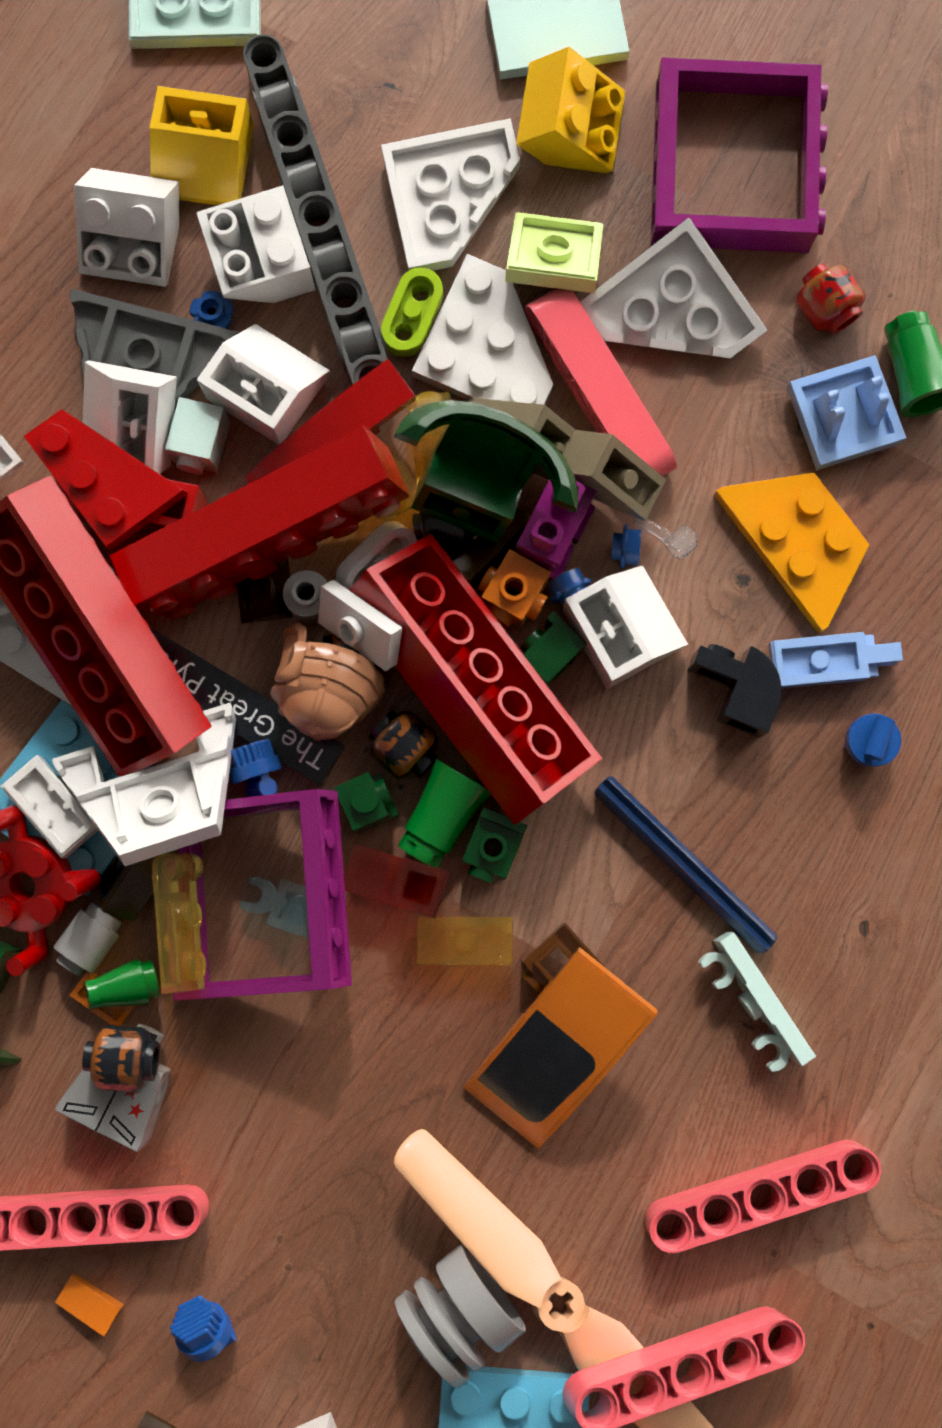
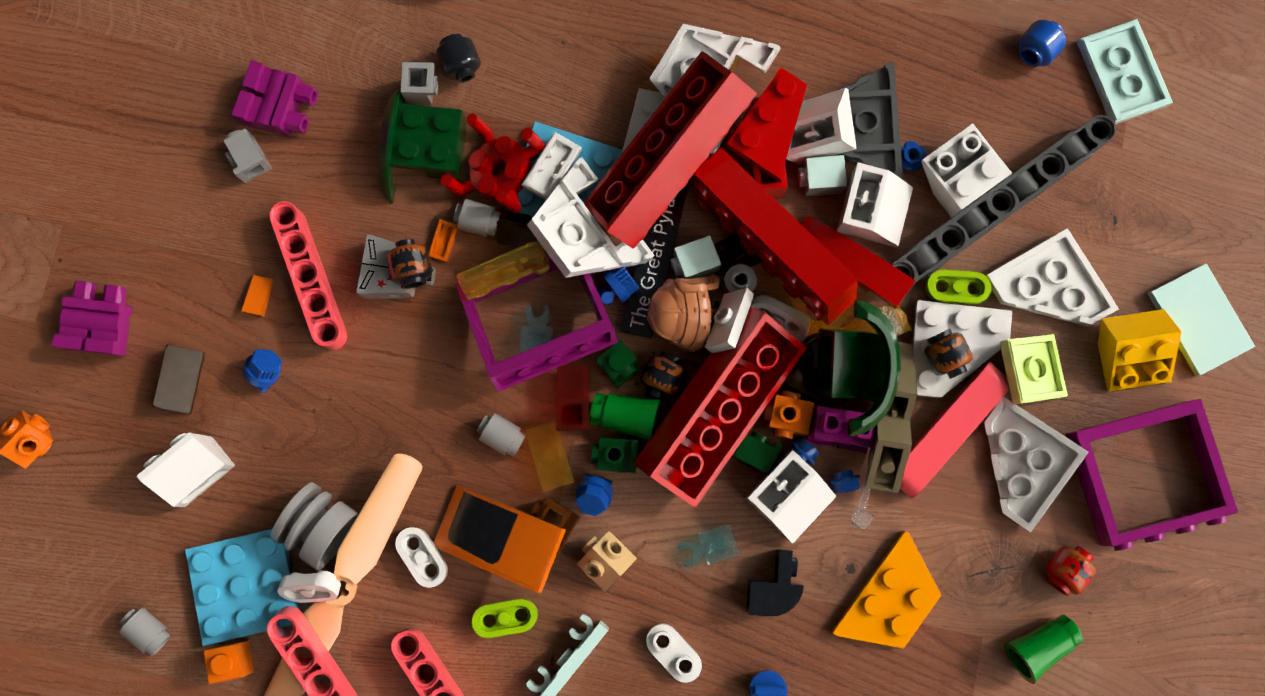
camera: 75 degrees right, 0 degrees up
white slope [74,168,179,287] -> none
green cone [84,958,159,1010] -> none
yellow slope [149,86,254,206] -> none
dark blue axle [594,776,777,954] -> none
light blue hinge [768,632,903,689] -> none
light blue plate [787,355,906,471] -> none
none -> white plate [277,571,341,603]
none -> white plate [395,527,448,588]
none -> lime plate [472,598,538,638]
none -> light grey brick [476,413,526,457]
none -> blue piece [575,473,613,516]
none -> tan brick [577,531,637,592]
none -> white plate [646,623,702,683]
none -> light aqua brick [670,235,721,279]
none -> clear light blue plate [678,524,740,567]
none -> head [924,329,973,379]
none -> blue head [1018,20,1066,67]

